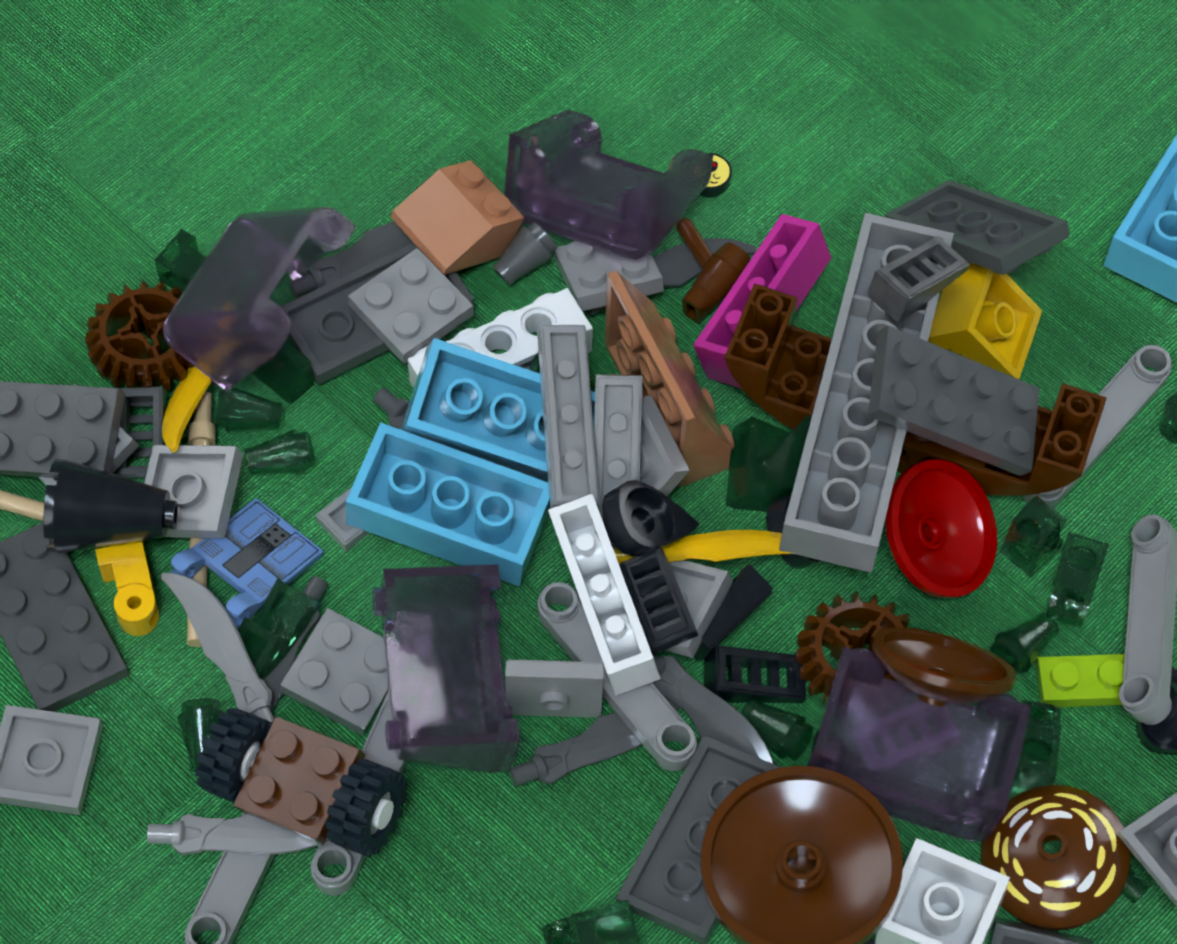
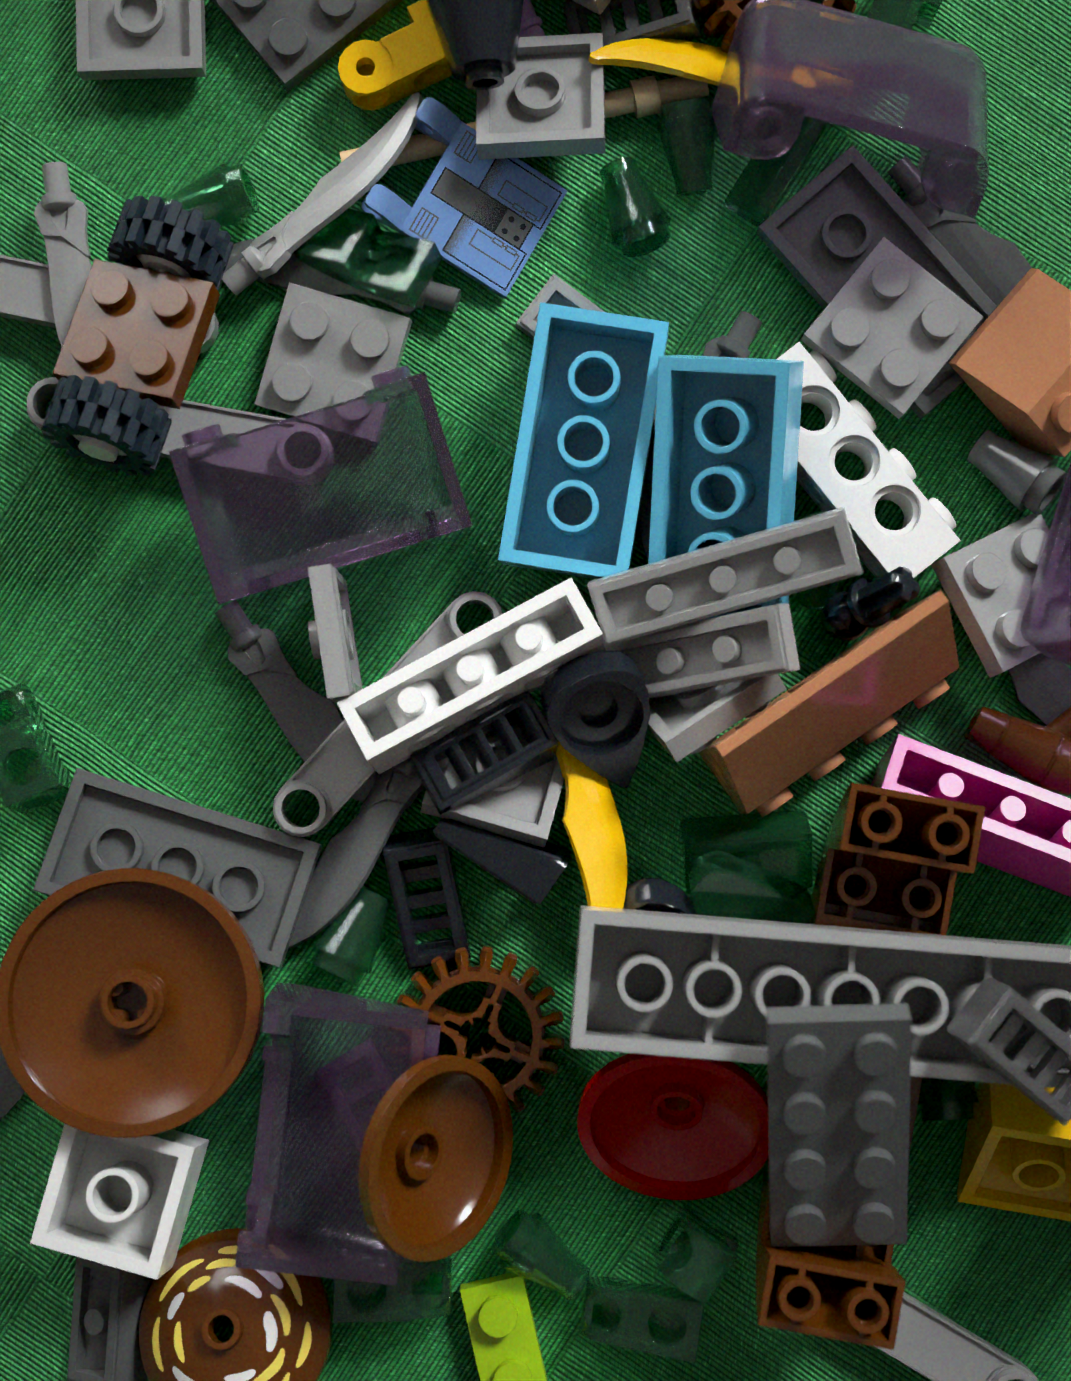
camera: 80 degrees right, 25 degrees up
none -> black axle [820,567,920,641]

